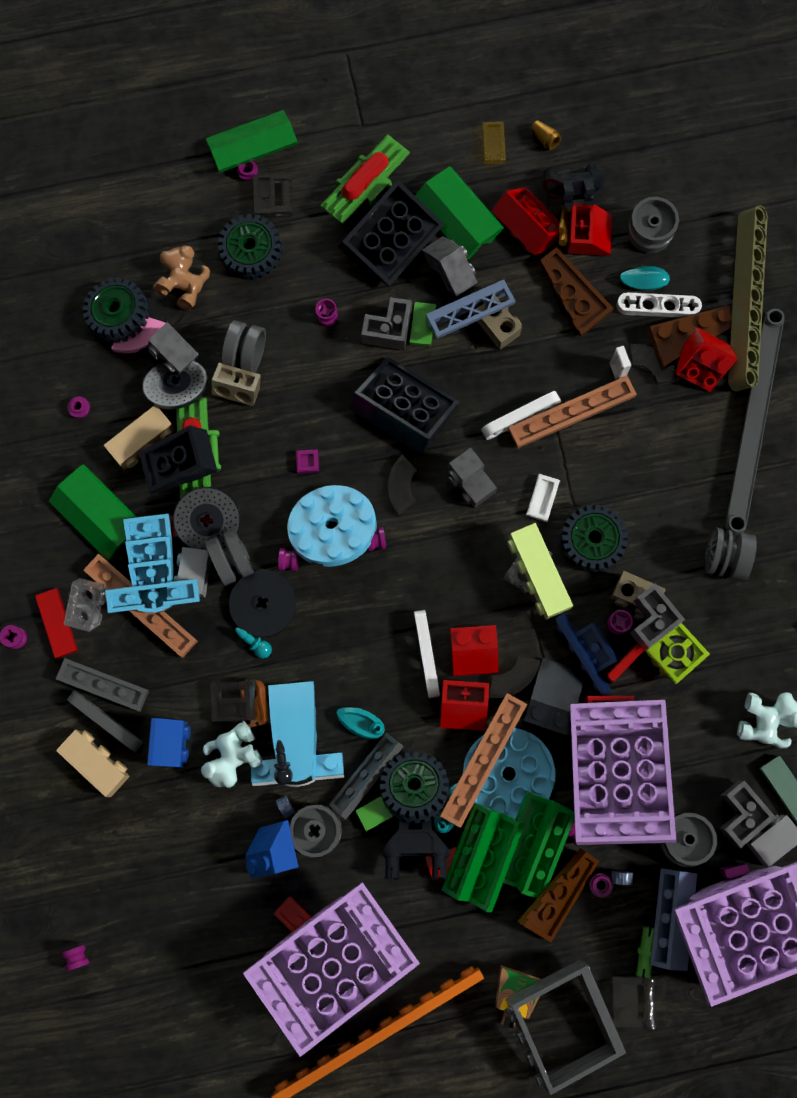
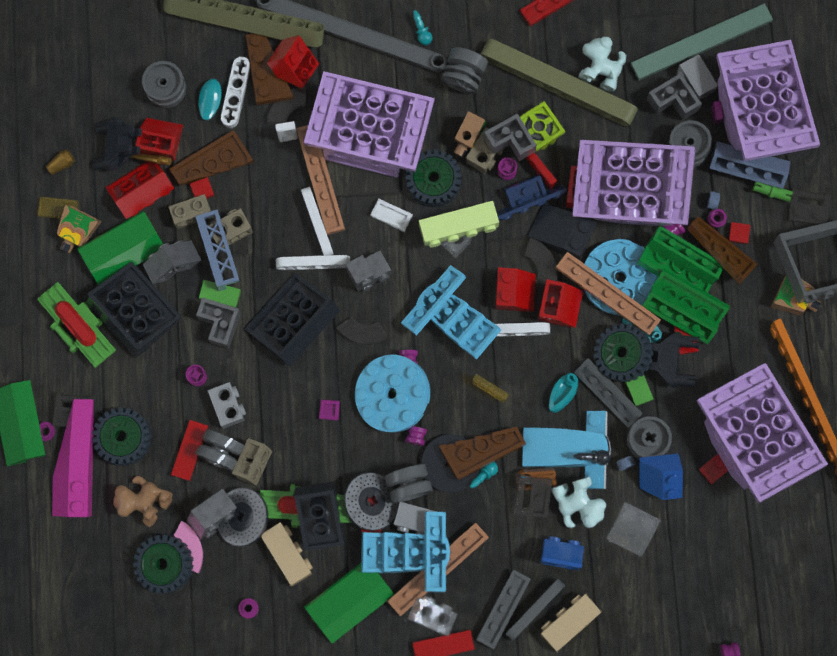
camera: 85 degrees left, 0 degrees up
none -> dark pink wedge [52,399,94,517]
none -> torso [57,205,101,253]
none -> dark tan brick [169,194,212,229]
none -> red tile [171,420,209,481]
none -> red tile [190,177,214,199]
none -> light grey brick [208,382,246,429]
none -> white beam [276,255,350,270]
none -> lavender wedge [304,71,434,178]
none -> medium azure slope [401,265,501,359]
none -> teal bar [413,10,432,45]
none -> reddish brown wing [439,427,526,481]
none -> medium nougat torso [453,111,487,157]
none -> clear yellow tile [472,374,509,403]
none -> olive beam [480,39,638,127]
none -> clear slope [606,502,661,557]
none -> red tile [728,222,750,245]

